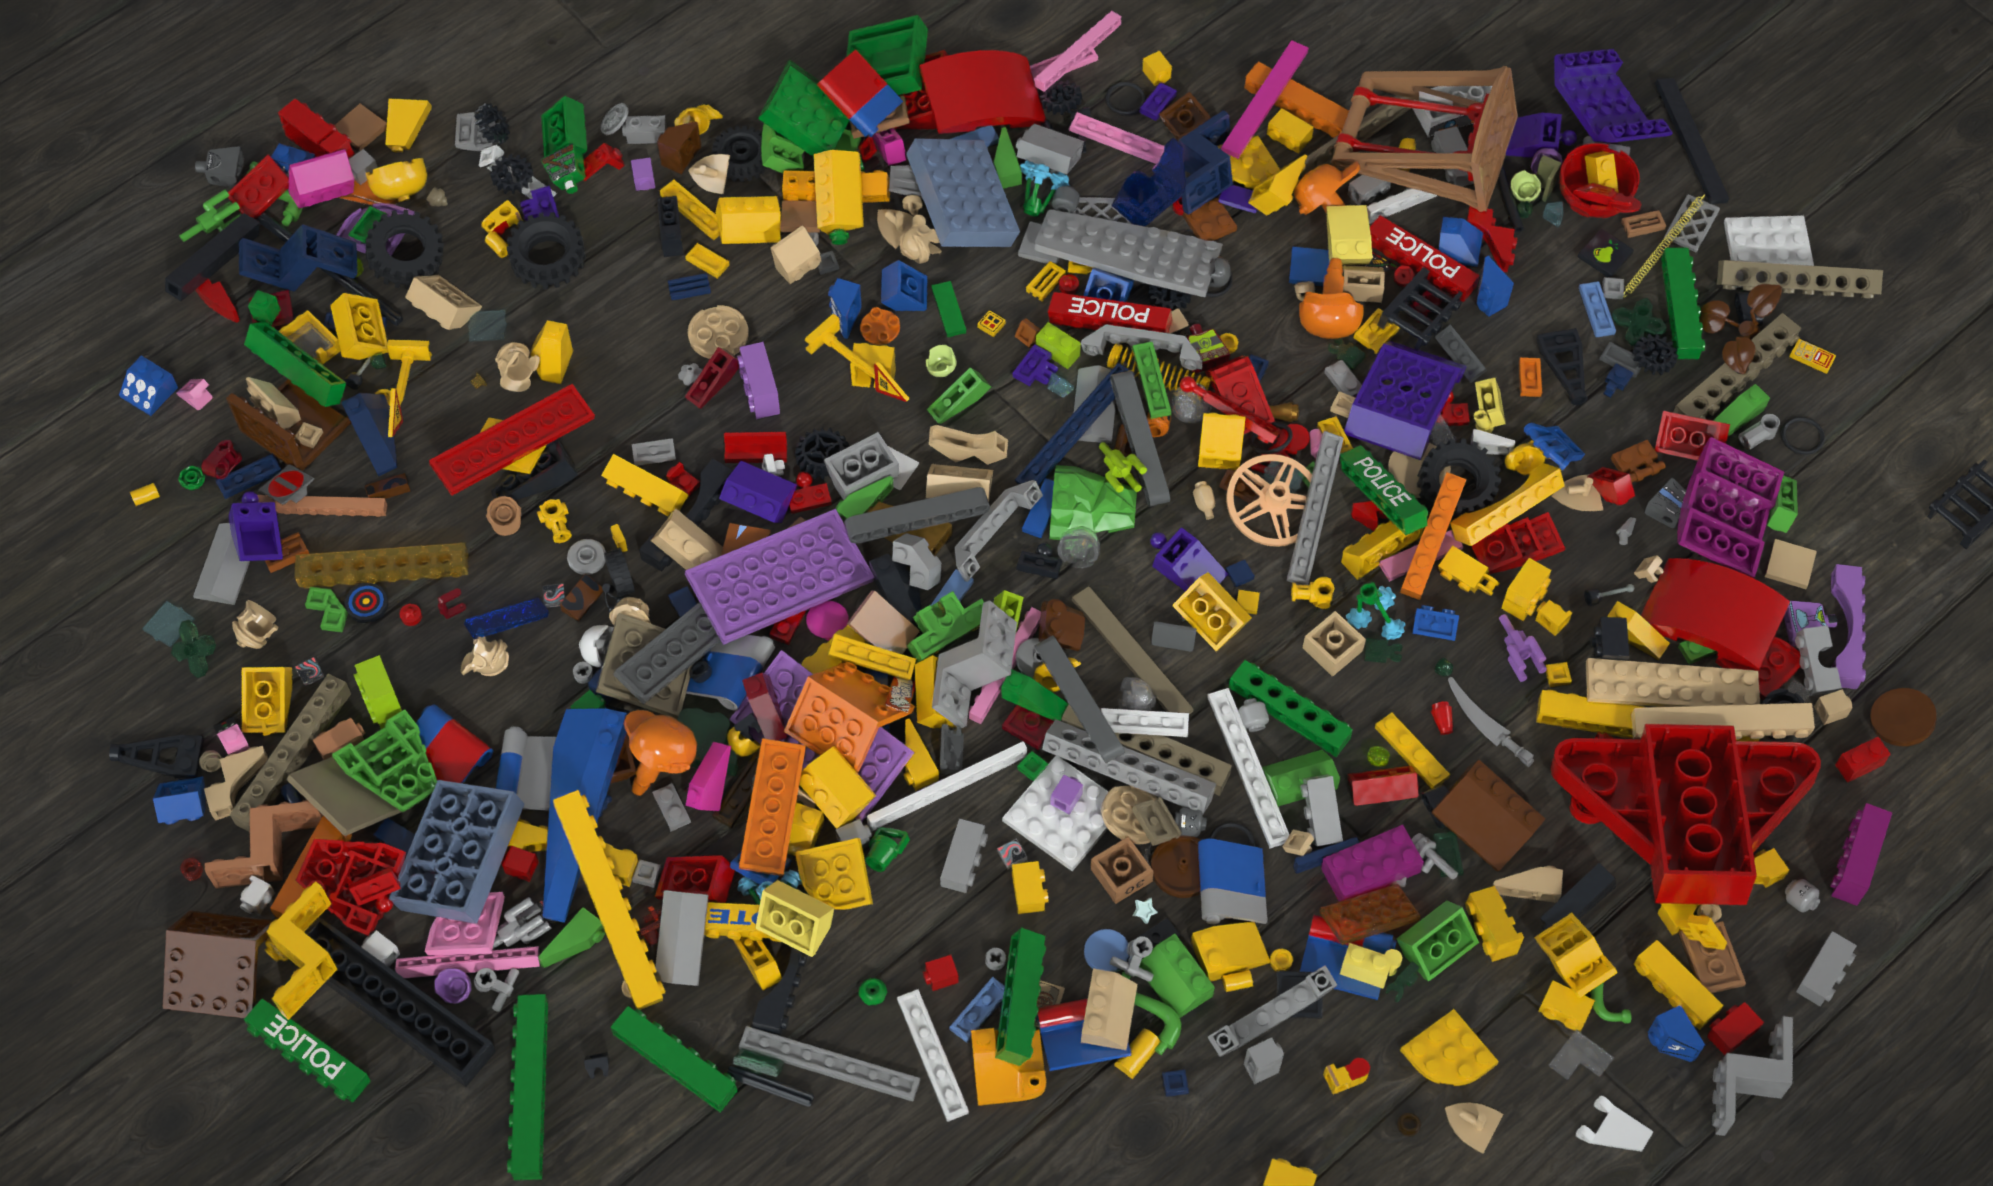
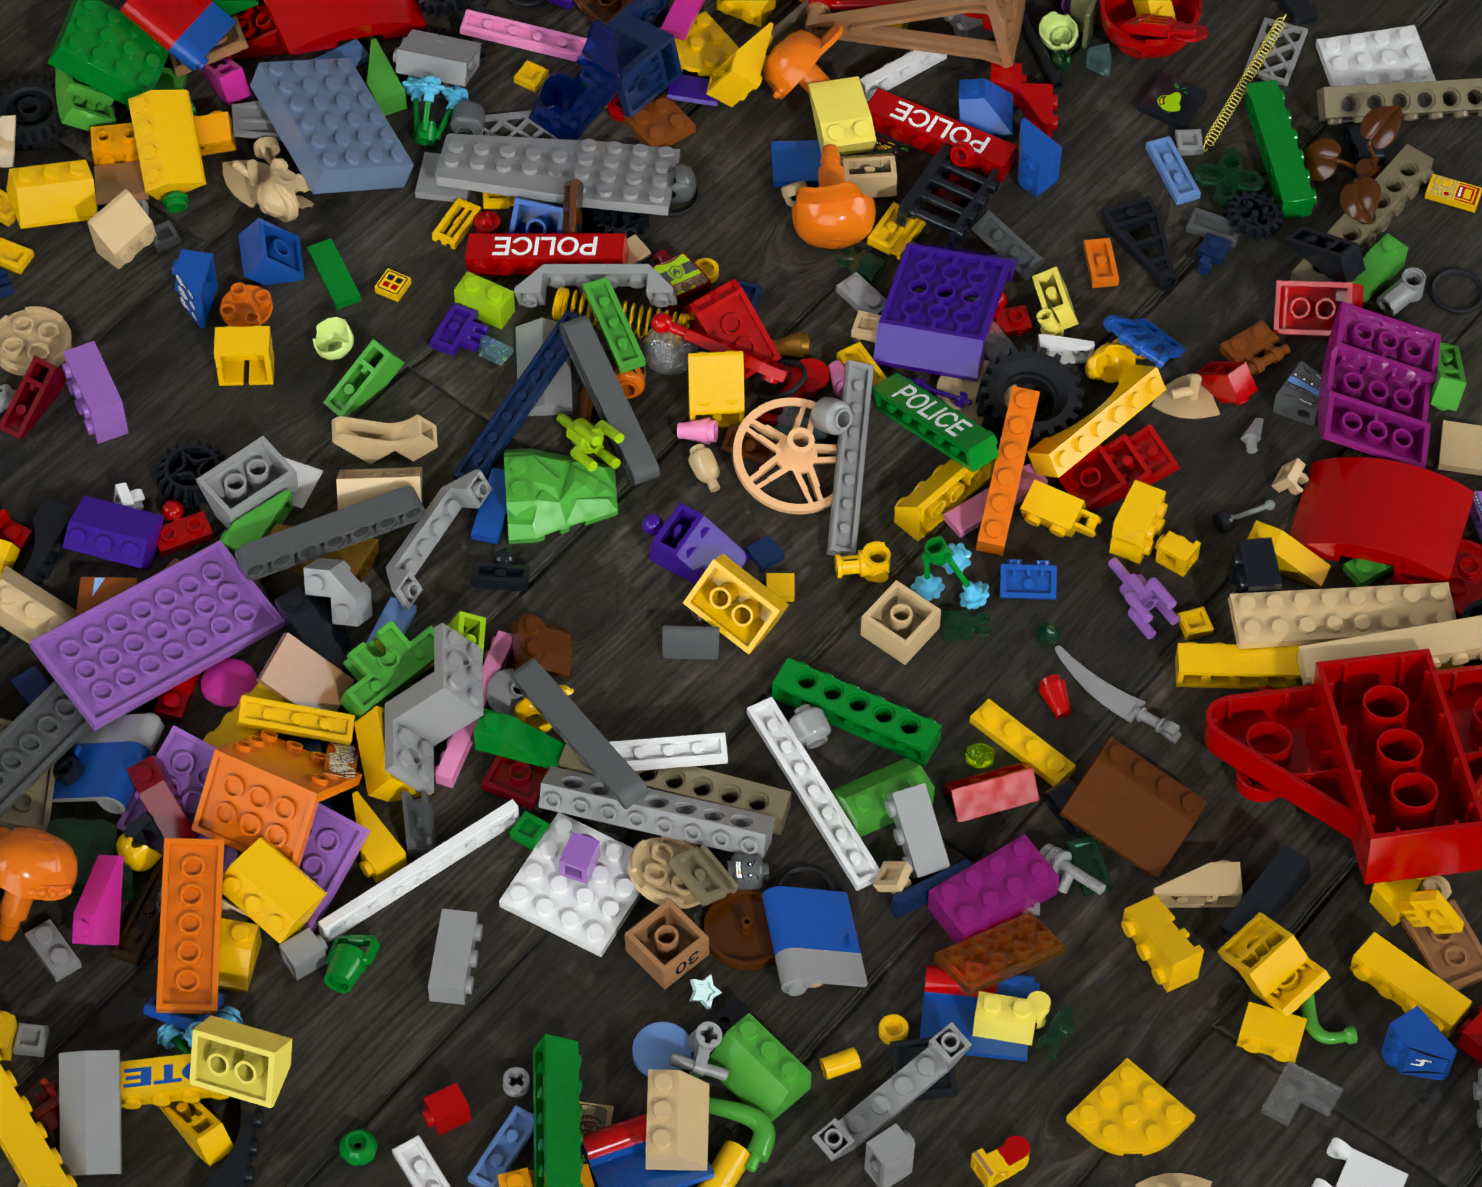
camera: 10 degrees left, 5 degrees down
red slope [655,856,735,903] -> none
red panel [724,432,787,463] -> none
yellow plate [795,838,873,910] -> none
yellow piece [805,314,909,402] -> none
red slope [859,136,878,163] -> none
tile [997,839,1027,869] -> none
yellow brick [1012,861,1048,914] -> none
dark orange tile [1015,319,1041,348] -> none
clear cylinder [1057,526,1100,568] -> none
dark tan tile [1072,586,1193,714] -> none
clear cylinder [1117,677,1156,711] -> none
yellow slope [1191,922,1270,982] -> none
light grey brick [1347,175,1391,205] -> none
red slope [1351,501,1388,531] -> none
red tile [1393,265,1414,286] -> none
bright green slope [1397,901,1479,981] -> none
medium nougat tile [1621,210,1666,238] -> none
none -> yellow tile [514,60,549,93]
none -> reddish brown slope [562,178,584,233]
none -> bright pink cone [677,417,718,445]
none -> light grey head [812,397,852,435]
none -> dark purple piece [902,375,972,408]
none -> red plate [950,141,976,167]
none -> black slope [1284,226,1366,282]

